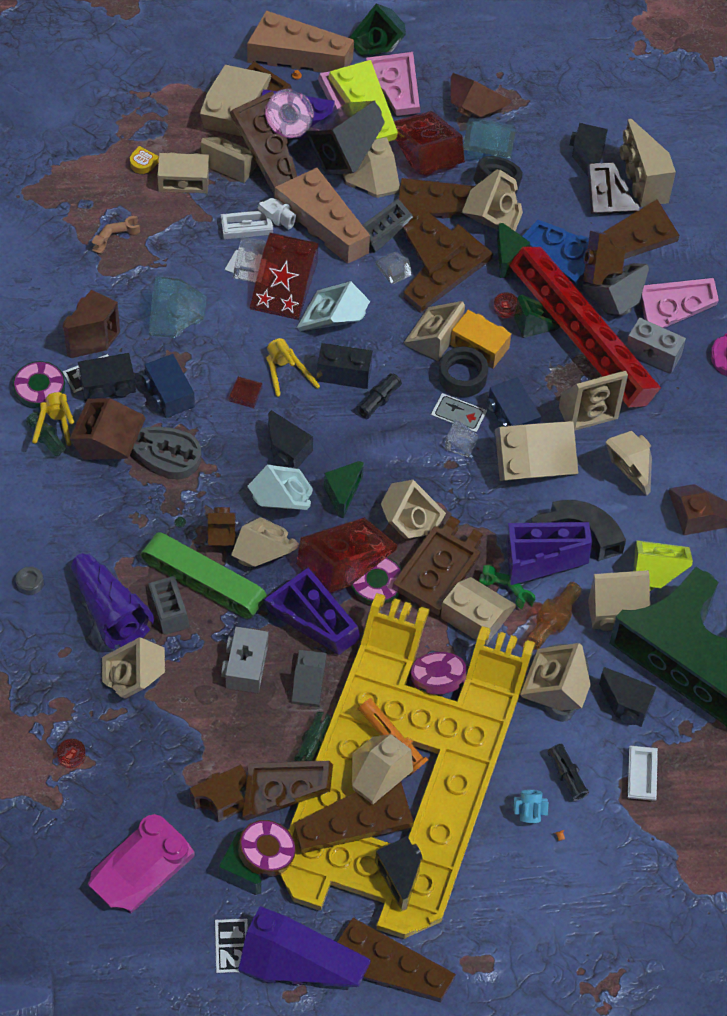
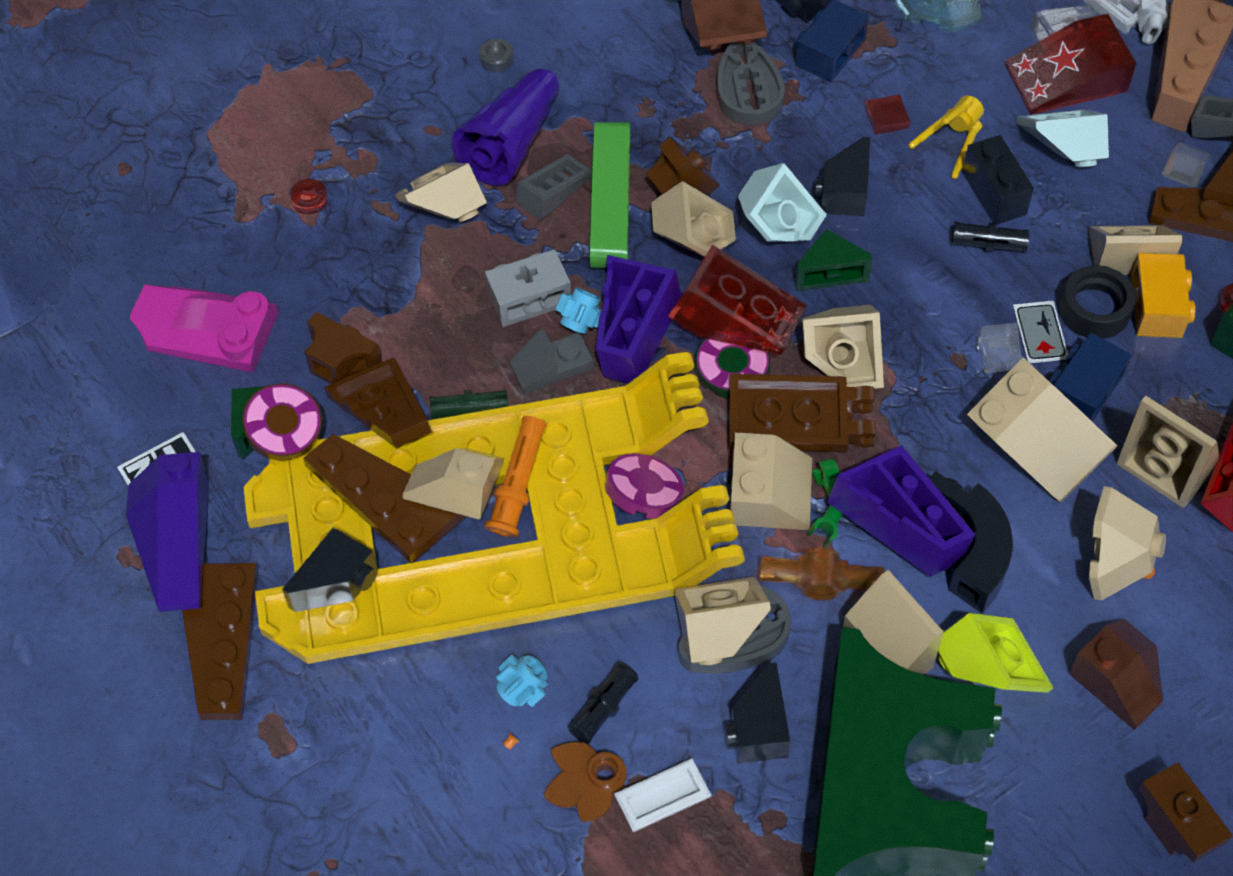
camera: 65 degrees right, 0 degrees up
none -> dark orange plate [544,742,627,823]
none -> medium azure gear [555,288,603,334]

